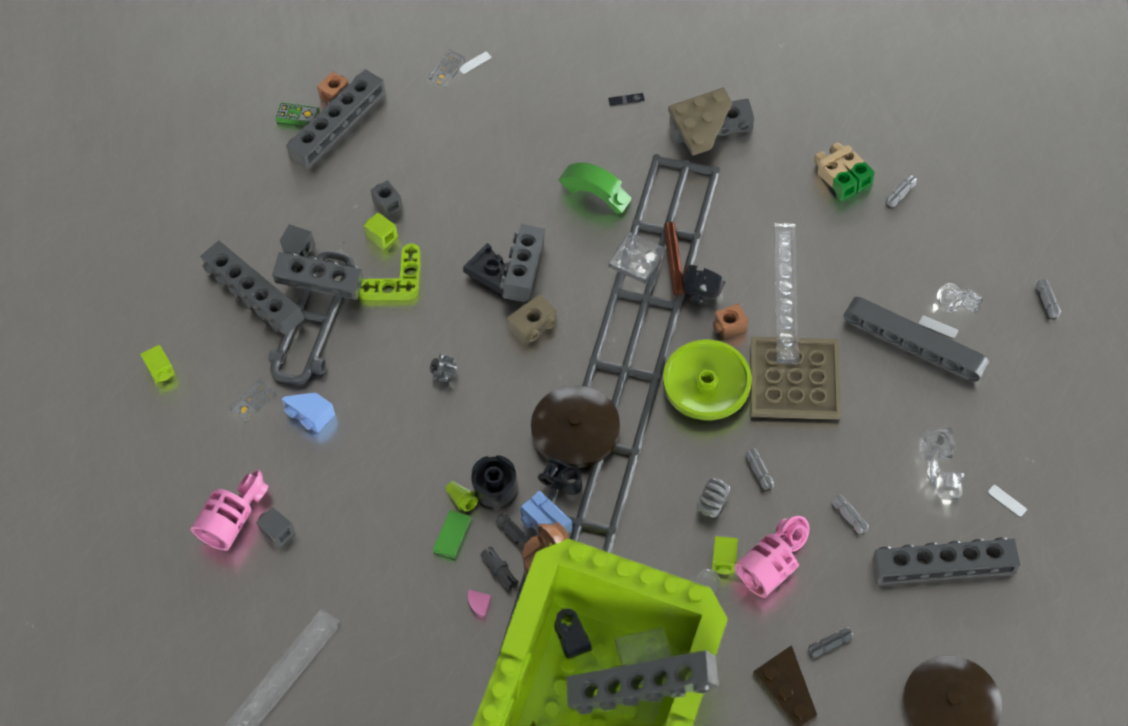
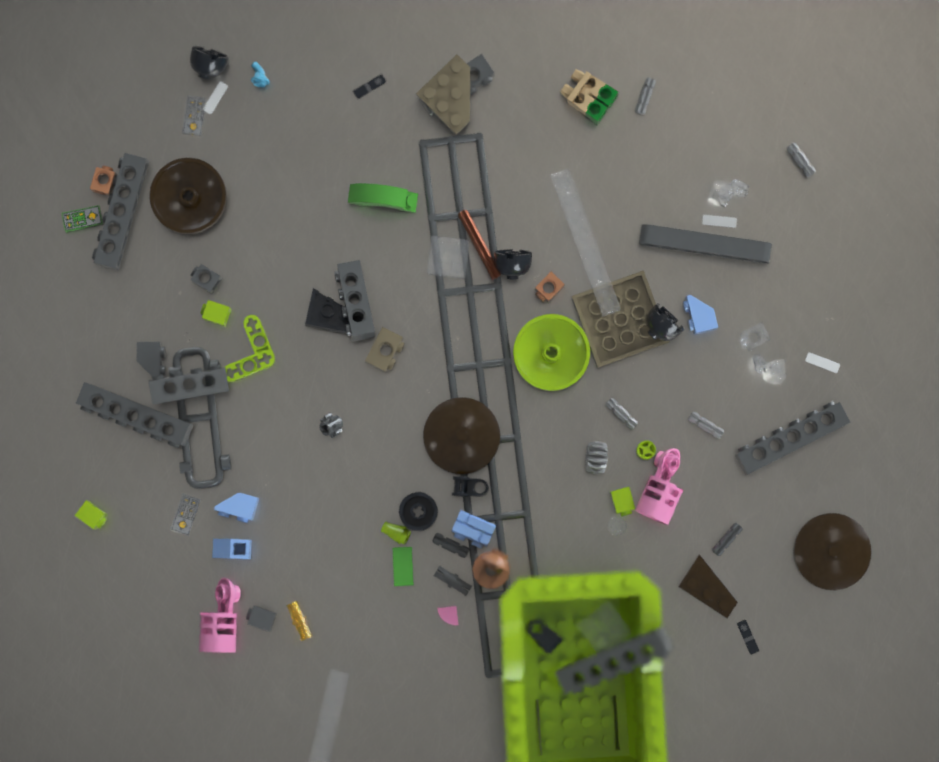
camera: 25 degrees left, 25 degrees up
none -> dark brown dish [149,158,227,234]
none -> black cylinder [190,46,229,79]
none -> light blue slope [212,539,252,560]
none -> medium azure plate [251,62,270,87]
none -> clear yellow pin [286,601,313,641]
none -> lime wheel [636,440,656,460]
none -> black cylinder [646,303,684,341]
none -> light blue slope [683,295,718,335]

